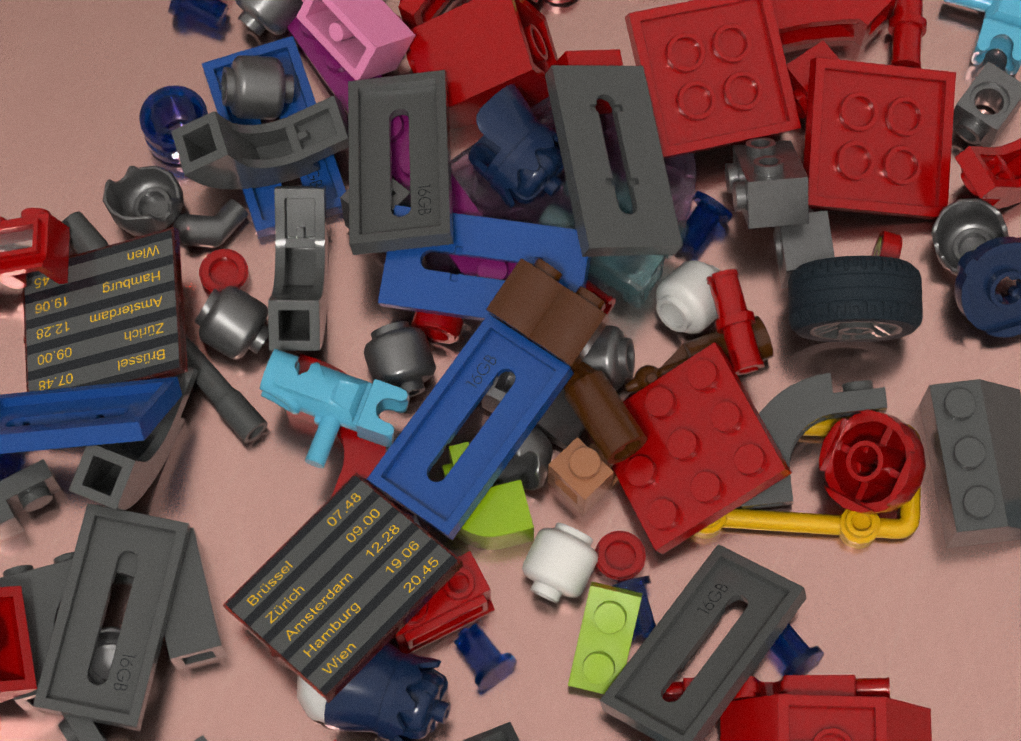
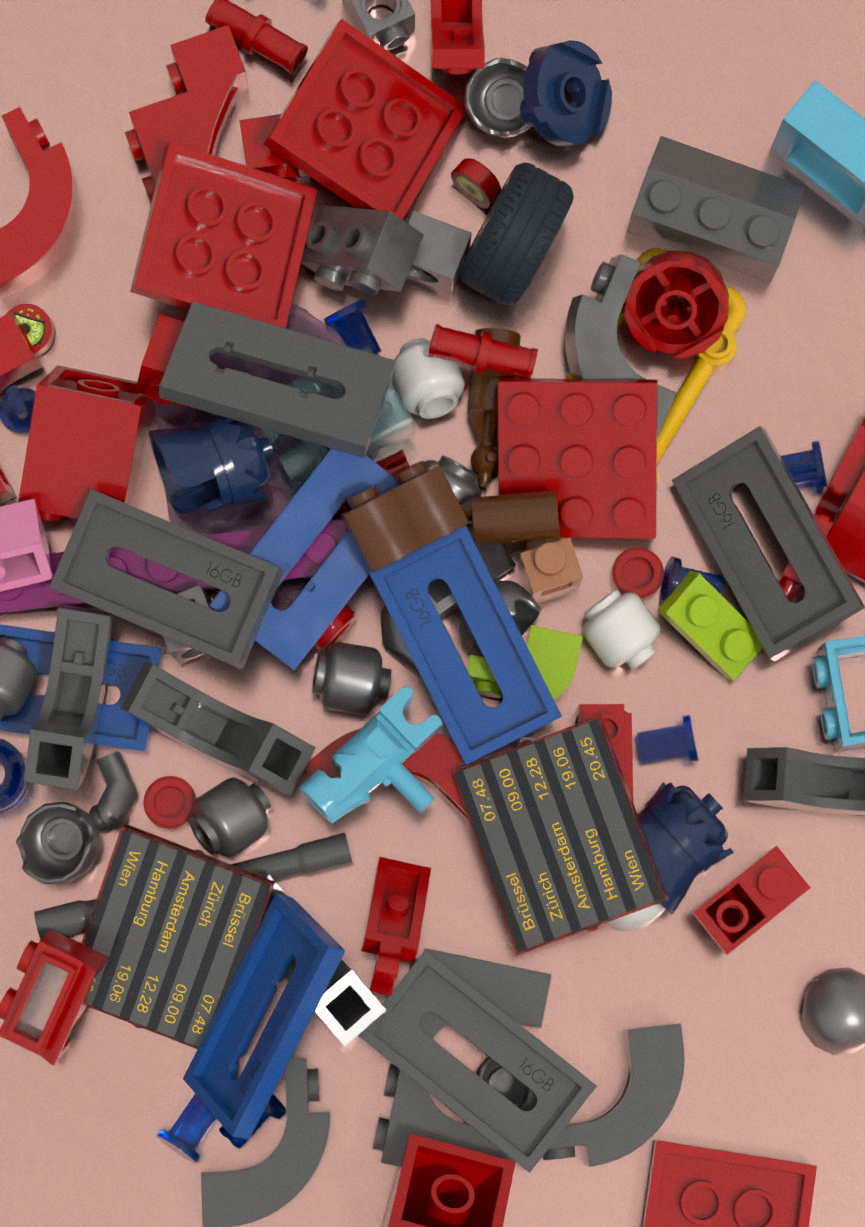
camera: 70 degrees left, 10 degrees up
none -> red plate [361,857,431,996]

